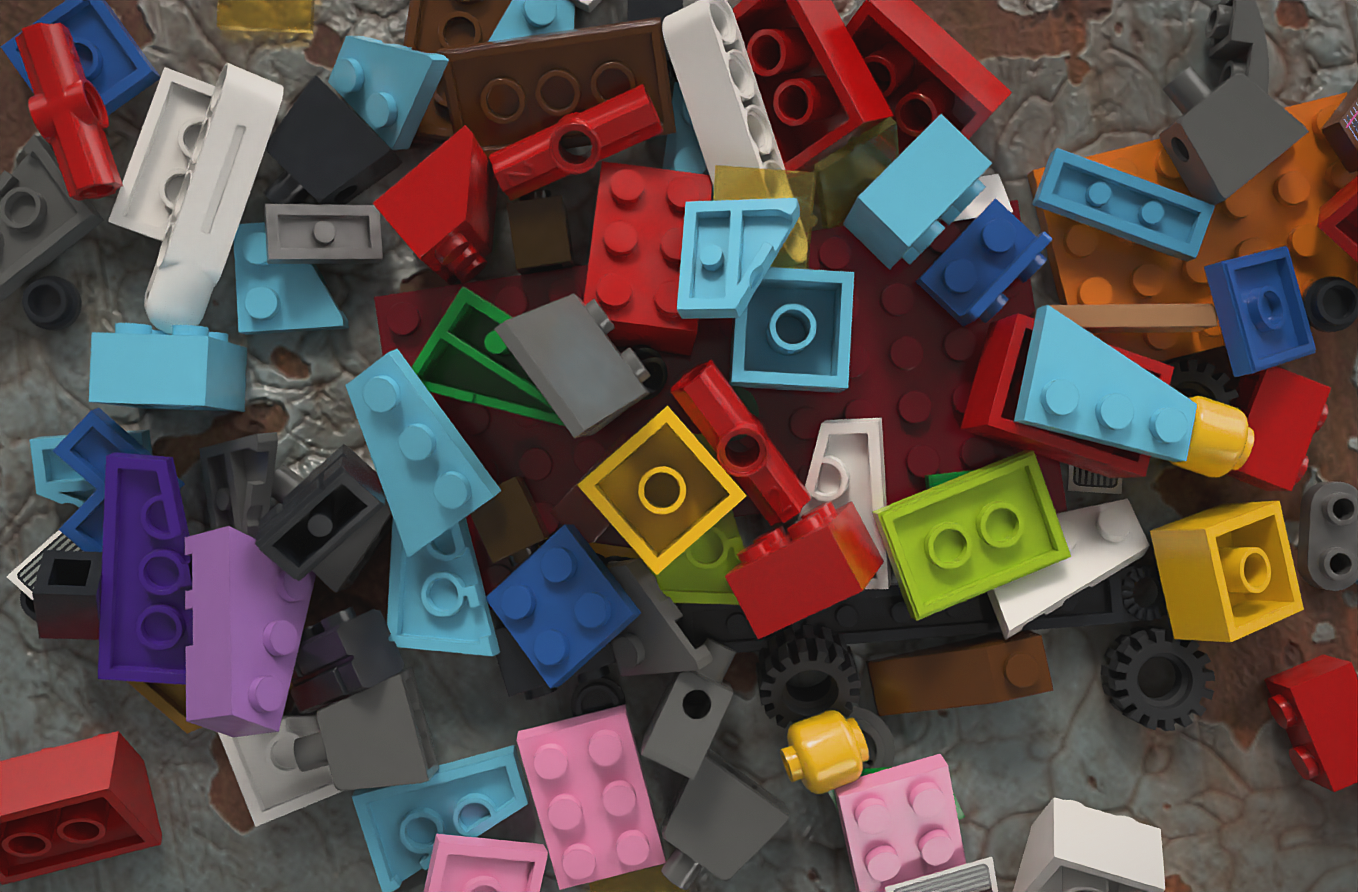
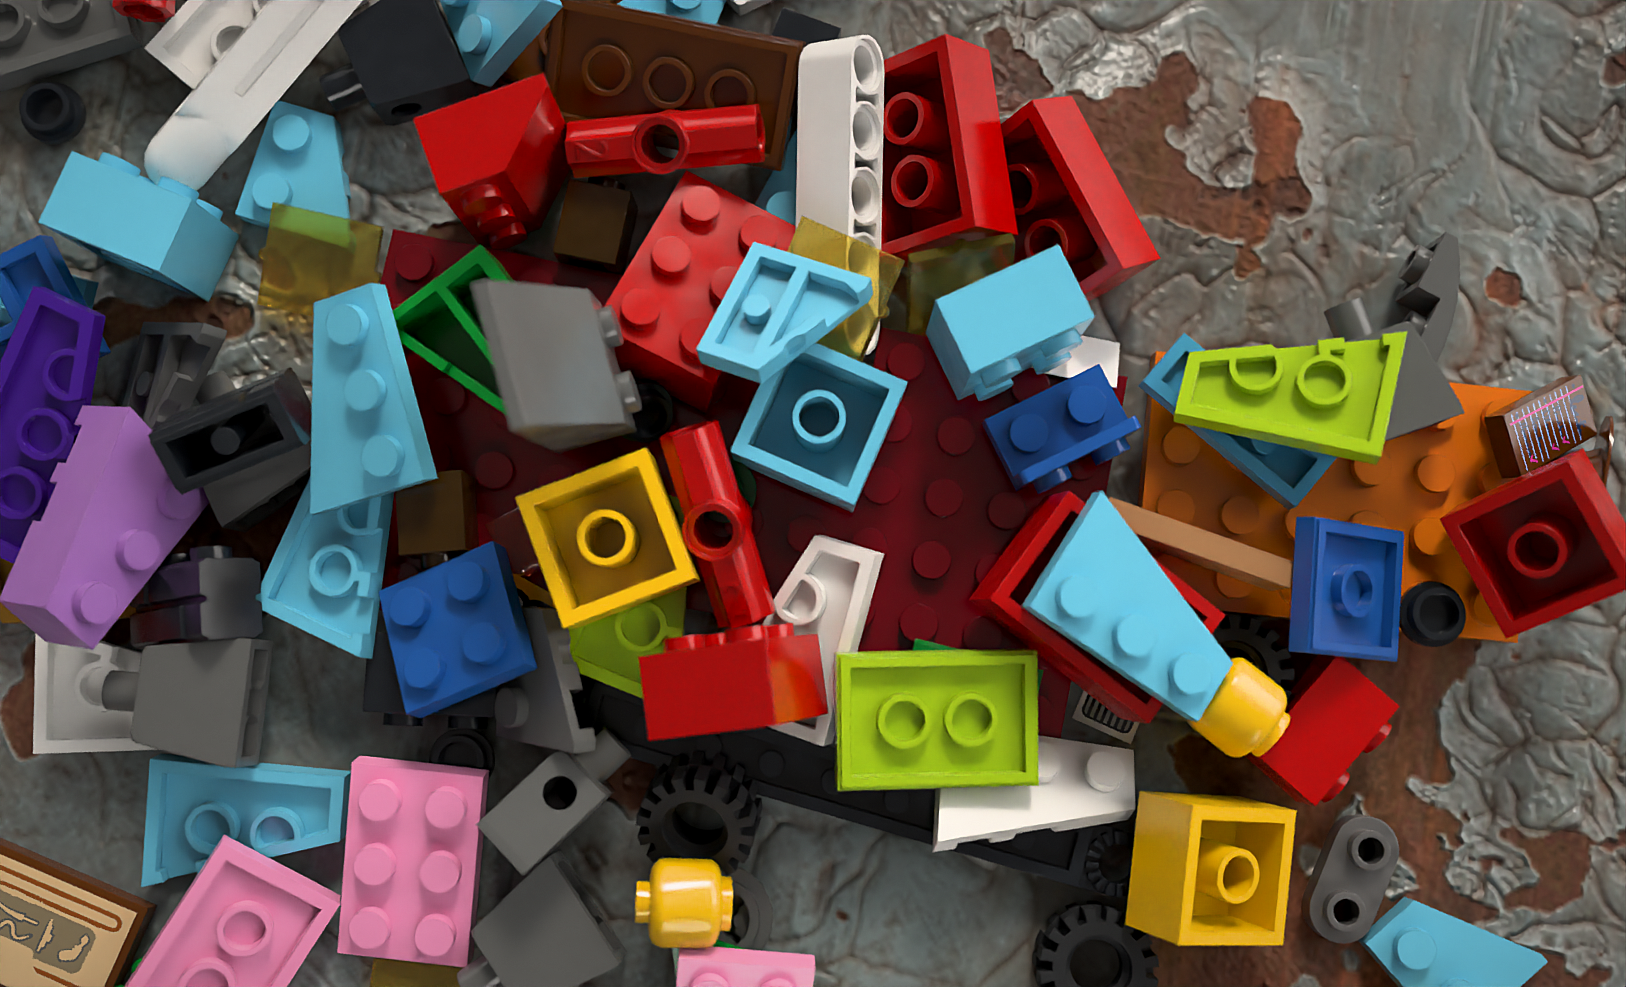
camera: 25 degrees right, 5 degrees down
flat silver plate [264,204,383,264] -> none
reddish brown slope [866,630,1054,716] -> none
none -> clear yellow piece [257,202,385,317]
none -> lime wing [1173,332,1407,465]

